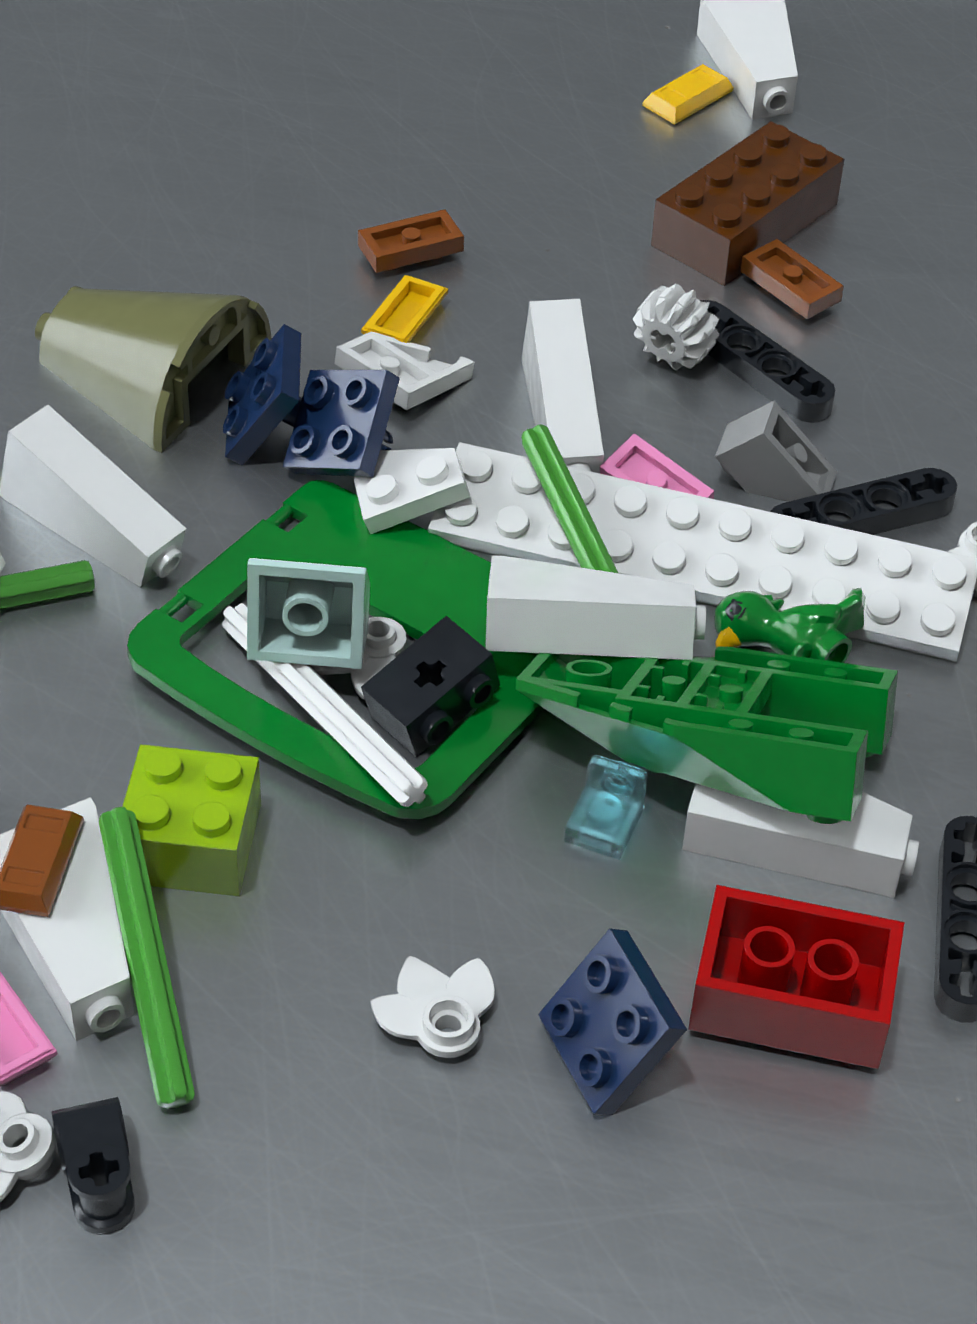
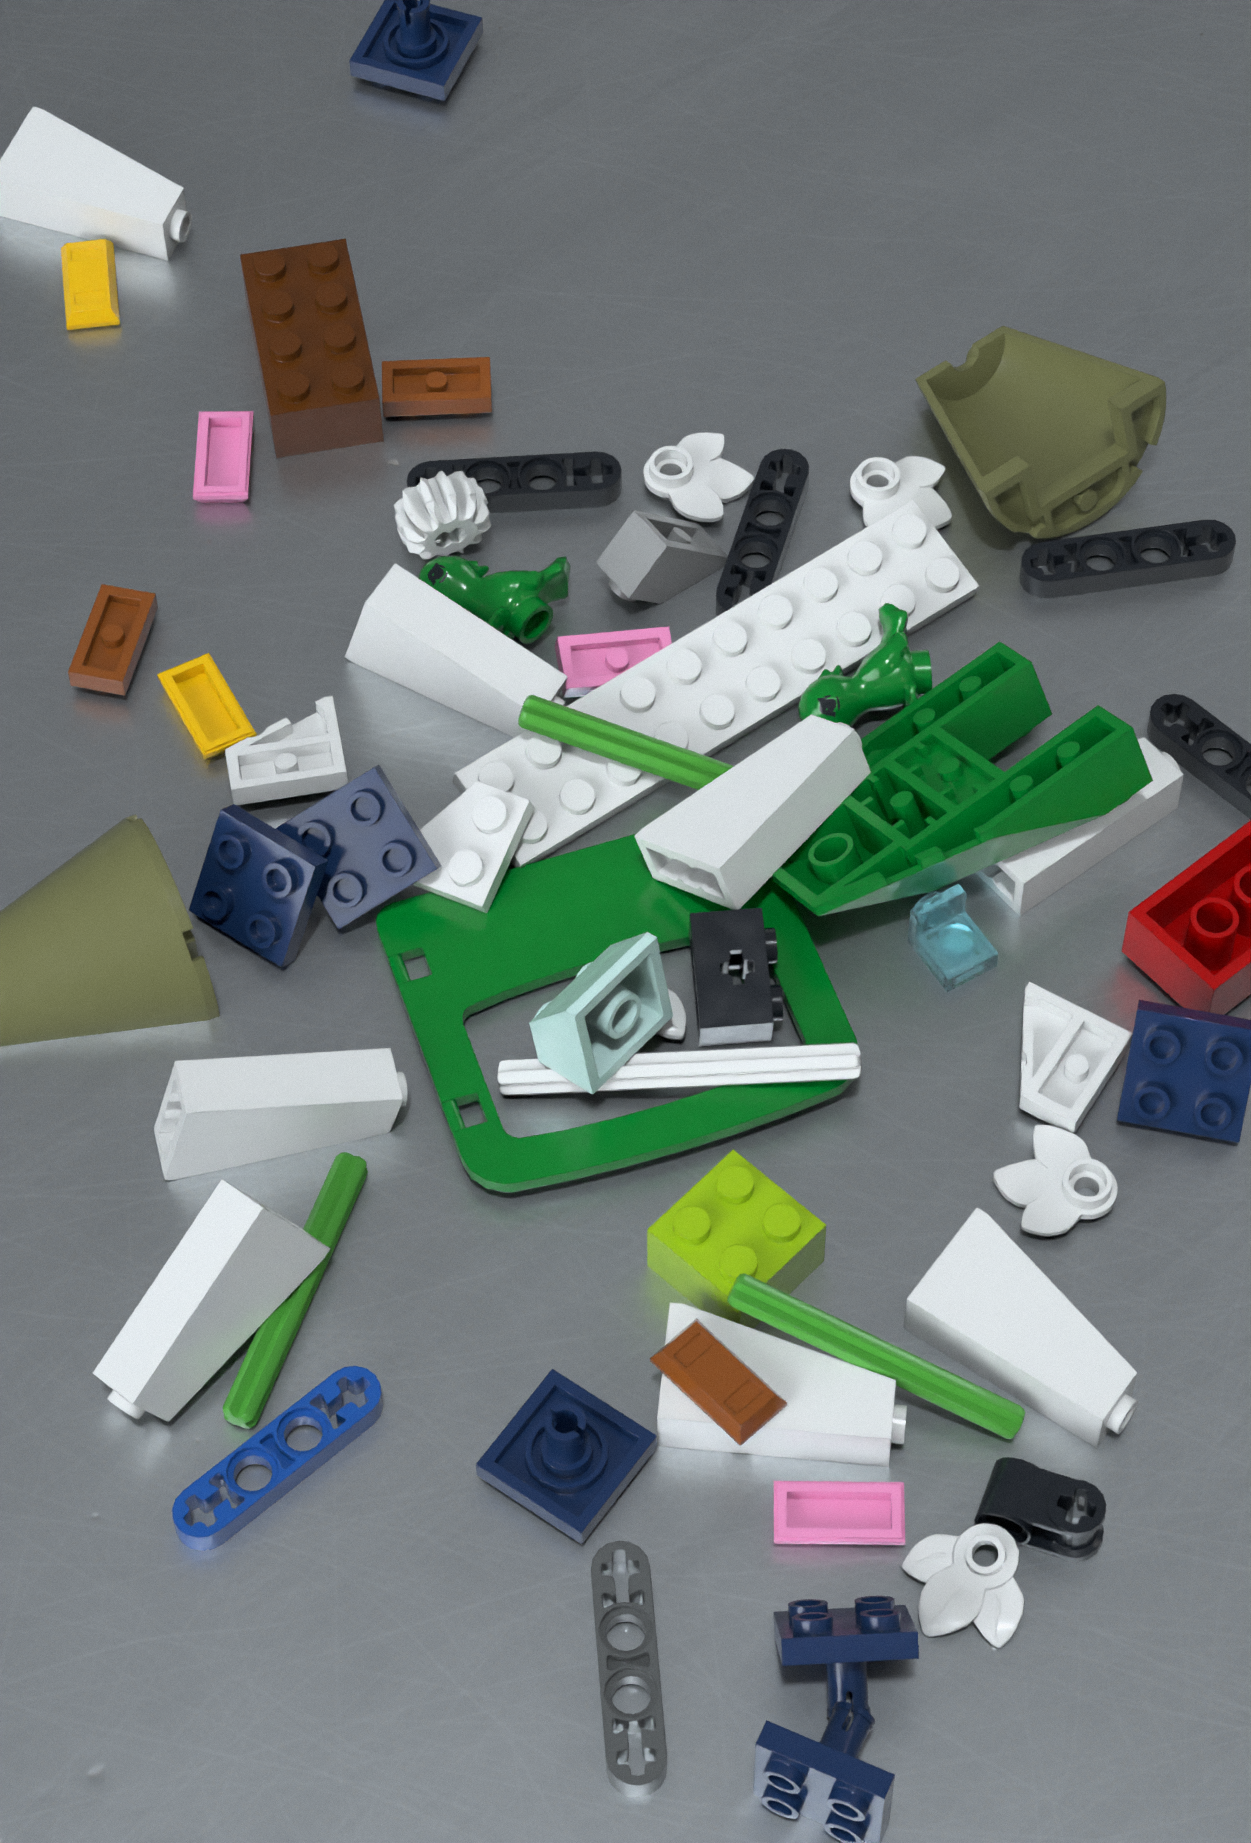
camera: 50 degrees left, 10 degrees up
none -> bright pink tile [193,411,254,503]
none -> green animal [418,555,571,644]
none -> white plate [643,432,754,522]
none -> white slope [904,1208,1138,1448]
none -> white wing [1019,982,1133,1134]

